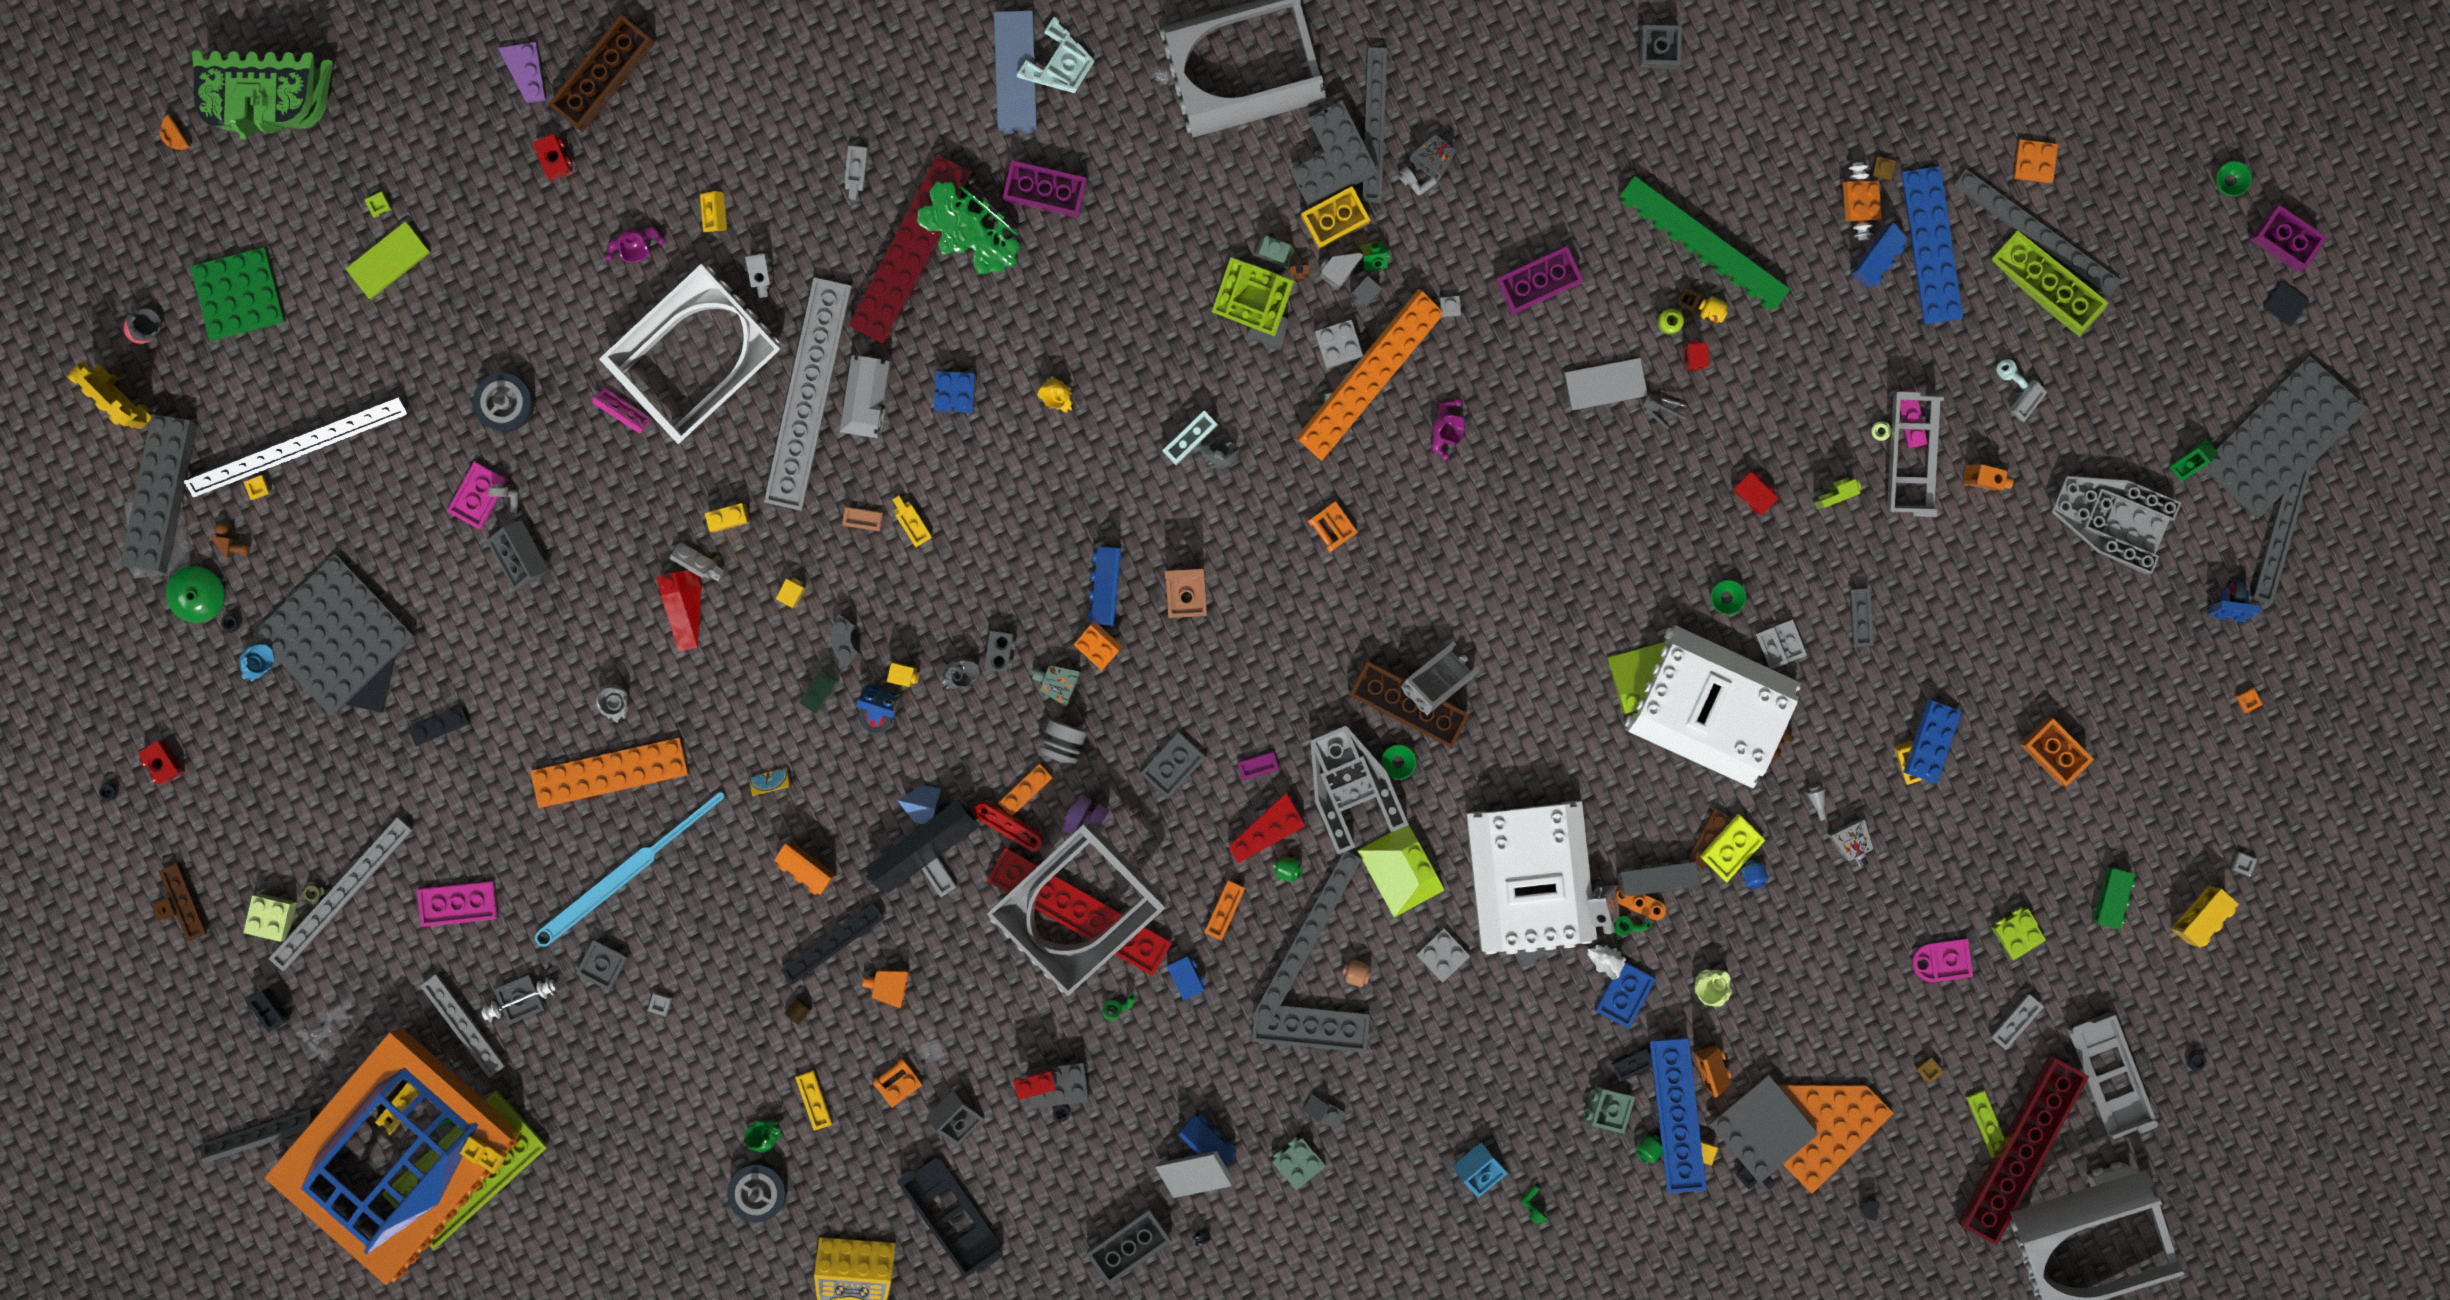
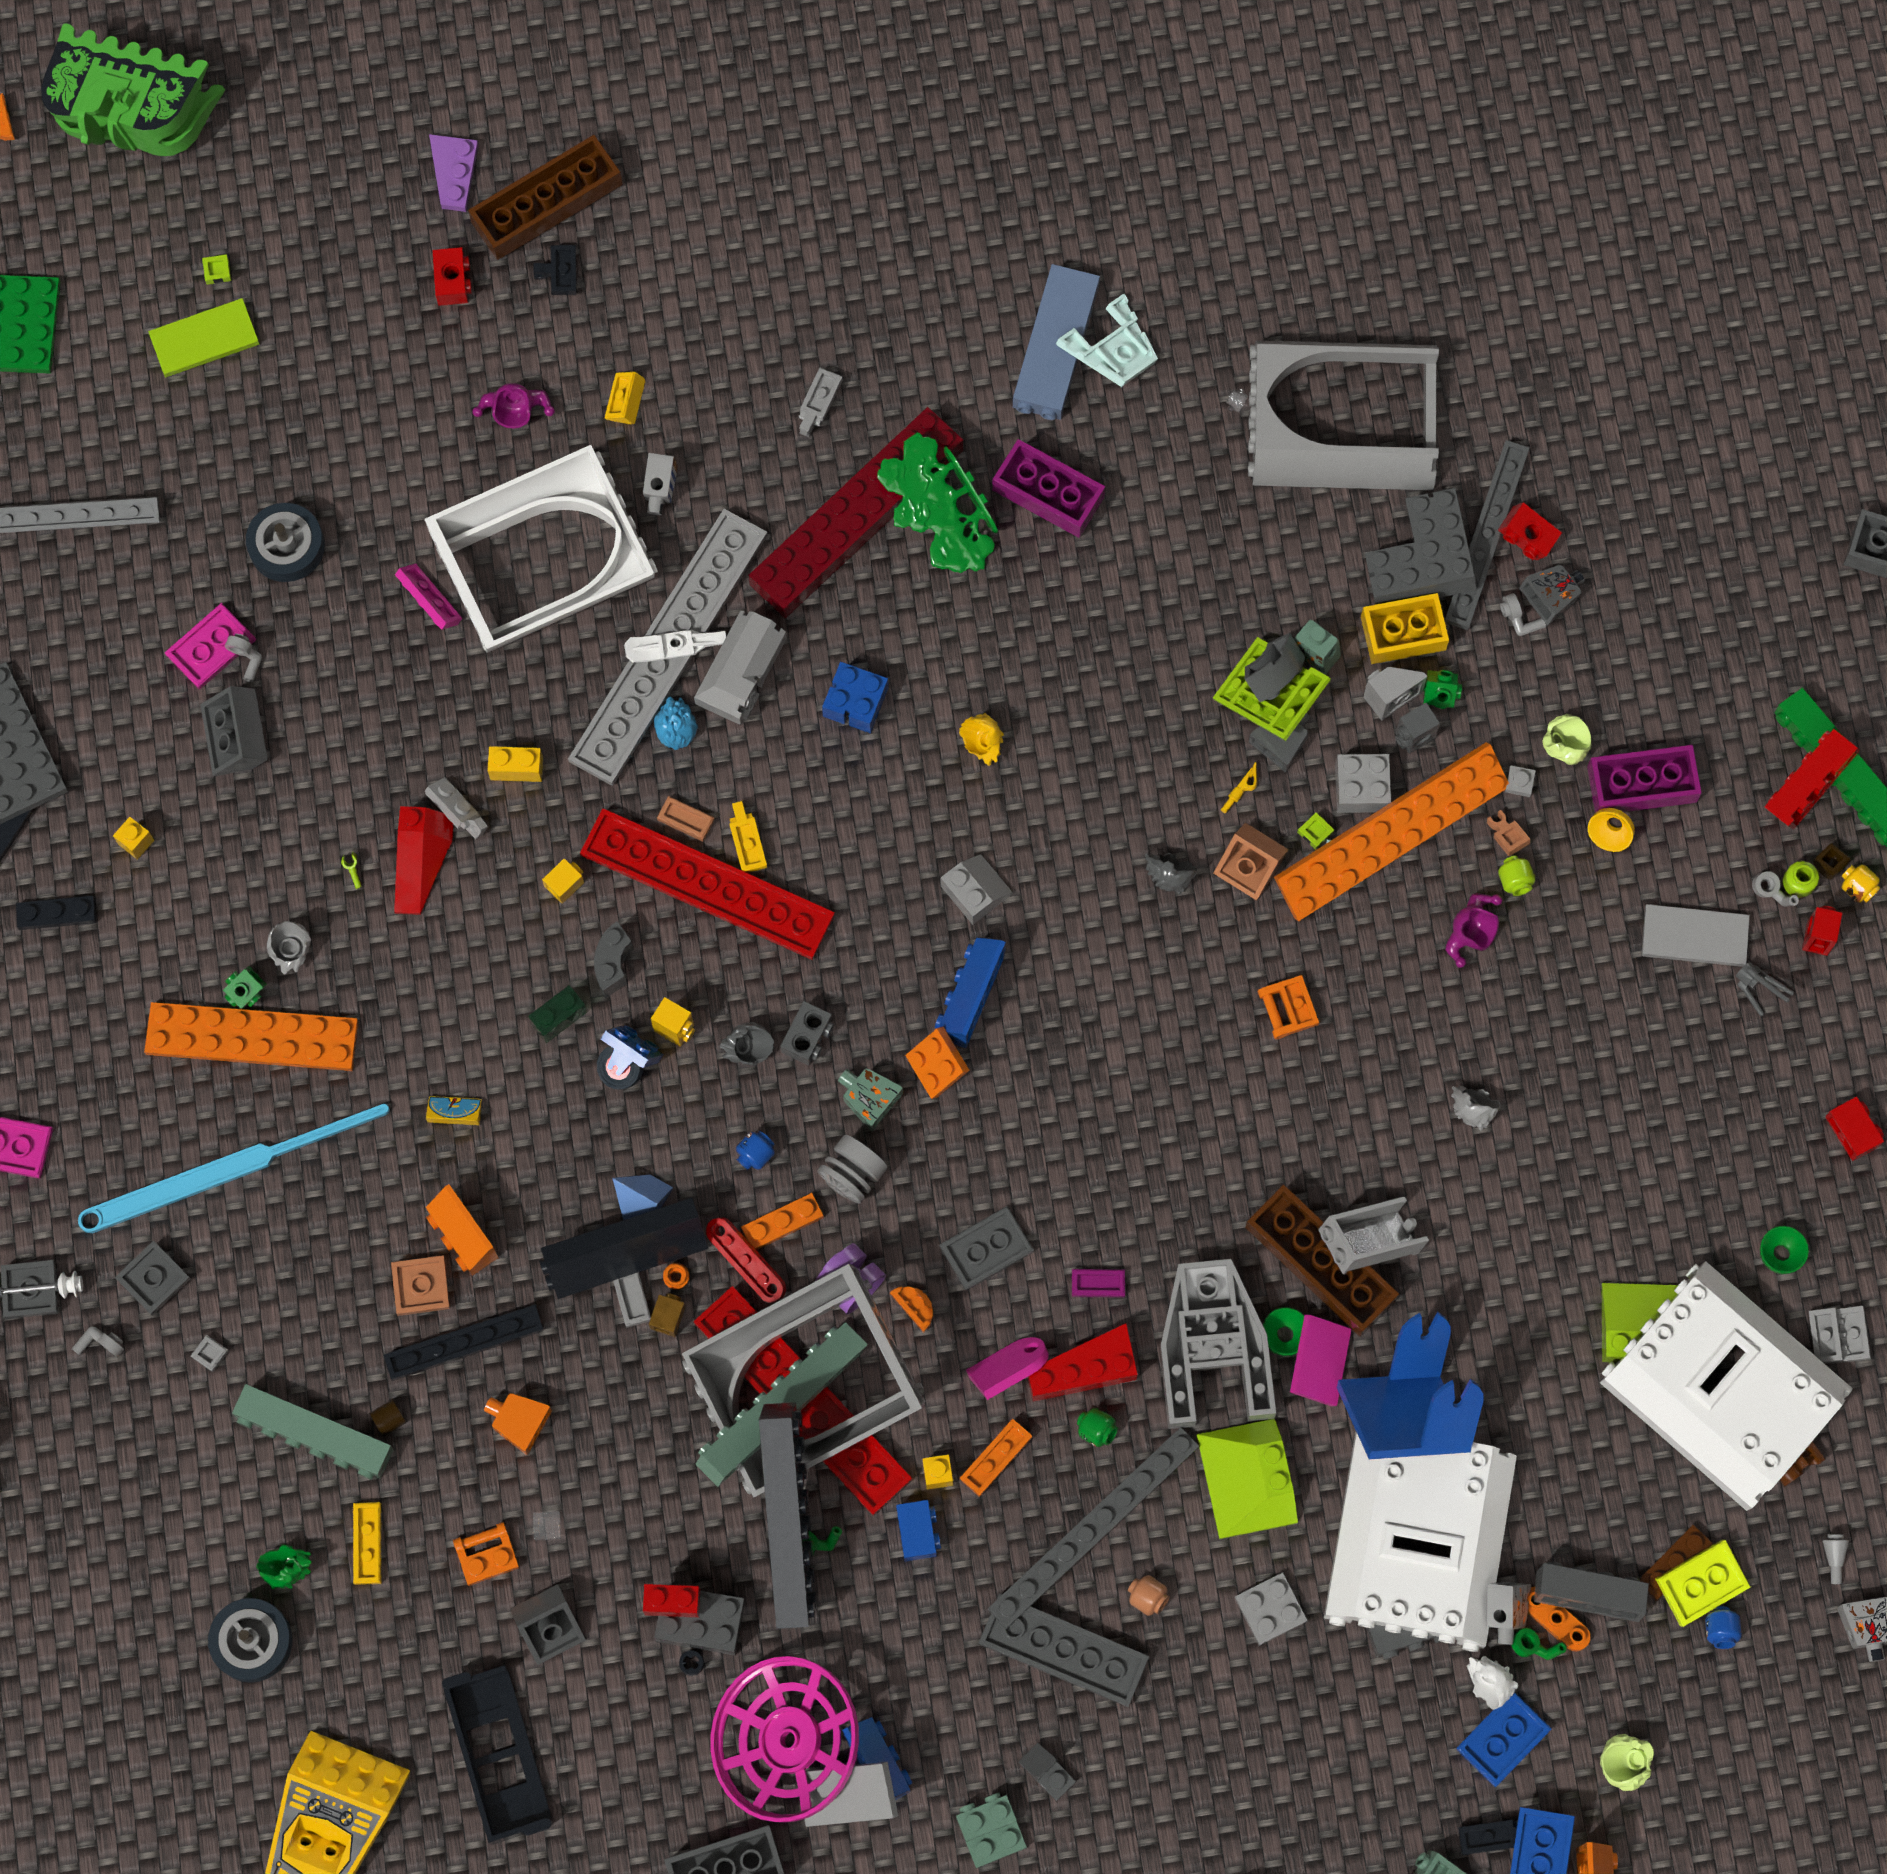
camera: 20 degrees right, 15 degrees down
light aqua brick [1163,411,1218,466] -> none
nougat bracket [1165,569,1207,618] -> none
dark orange plate [1289,265,1310,279] -> none
none -> light grey plate [72,1326,124,1358]
none -> yellow brick [113,817,154,860]
none -> green brick [223,966,267,1009]
none -> sand green brick [232,1384,394,1480]
none -> lime hand [341,852,362,889]
none -> nougat plate [391,1255,450,1316]
none -> black plate [533,245,576,295]
none -> red plate [580,808,835,960]
none -> white piece [624,630,726,663]
none -> pearl gold brick [649,1293,686,1337]
none -> dark azure hair [654,697,698,750]
none -> orange plate [663,1263,689,1290]
none -> sand green brick [695,1322,868,1487]
none -> dark pink dish [711,1656,859,1823]
none -> blue head [736,1131,775,1170]
none -> brick [759,1402,817,1629]
none -> orange plate [890,1287,933,1333]
none -> yellow brick [922,1455,953,1490]
none -> light grey slope [940,854,1013,925]
none -> dark pink tile [966,1337,1049,1400]
none -> nougat slope [1213,823,1289,900]
none -> yellow hand [1221,762,1257,813]
none -> dark grey brick [1245,633,1305,702]
none -> dark pink tile [1290,1315,1351,1406]
none -> lime plate [1297,813,1334,850]
none -> blue piece [1337,1311,1483,1460]
none -> light grey hair [1451,1085,1500,1131]
none -> nougat plate [1487,810,1530,857]
none -> red brick [1498,502,1562,560]
none -> lime head [1498,856,1535,896]
none -> yellowish green hair [1542,714,1591,765]
none -> yellow piece [1588,808,1635,852]
none -> light grey plate [1752,871,1799,907]
none -> red wedge [1765,729,1860,830]

